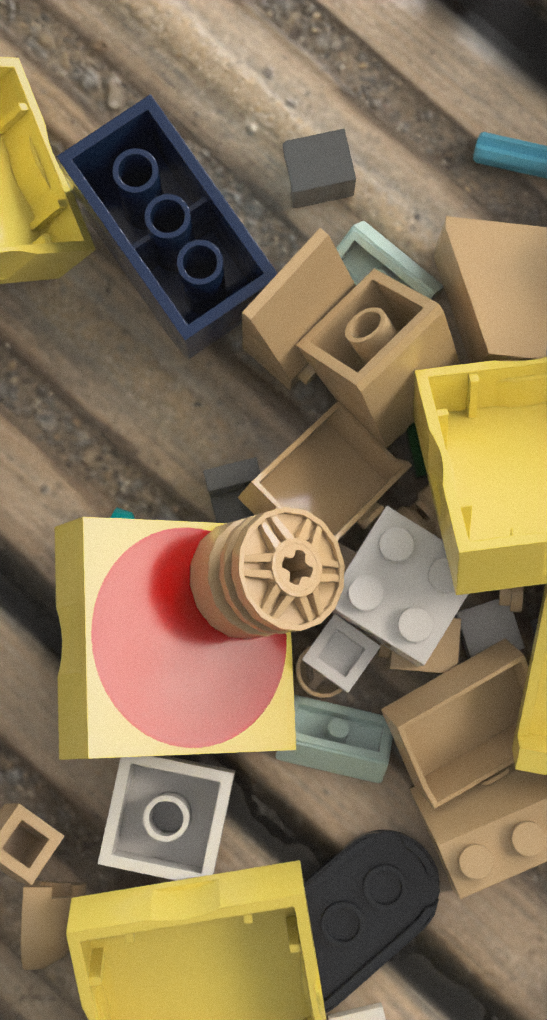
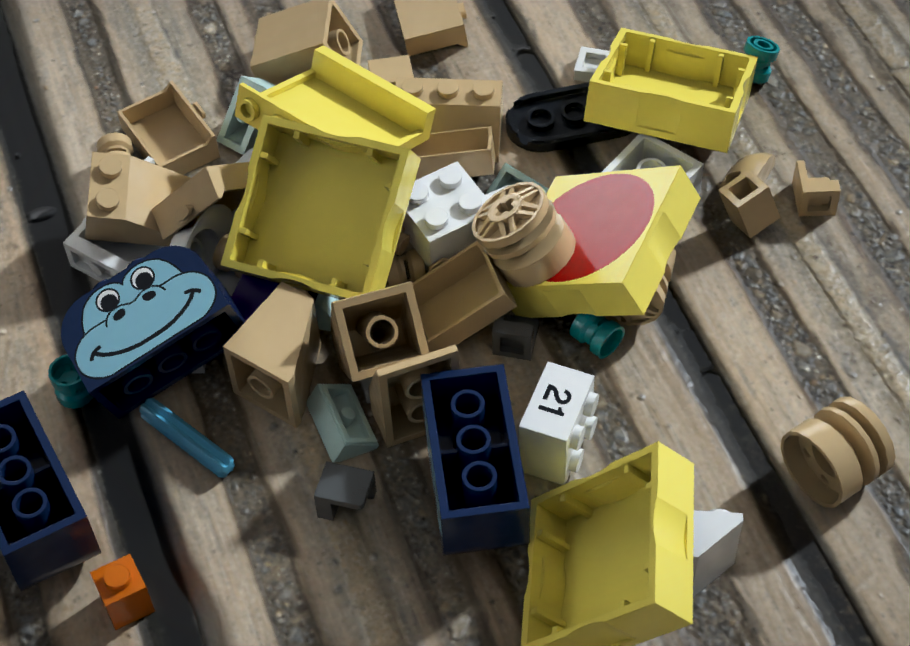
camera: 150 degrees left, 30 degrees down
none -> white brick [519,362,599,485]

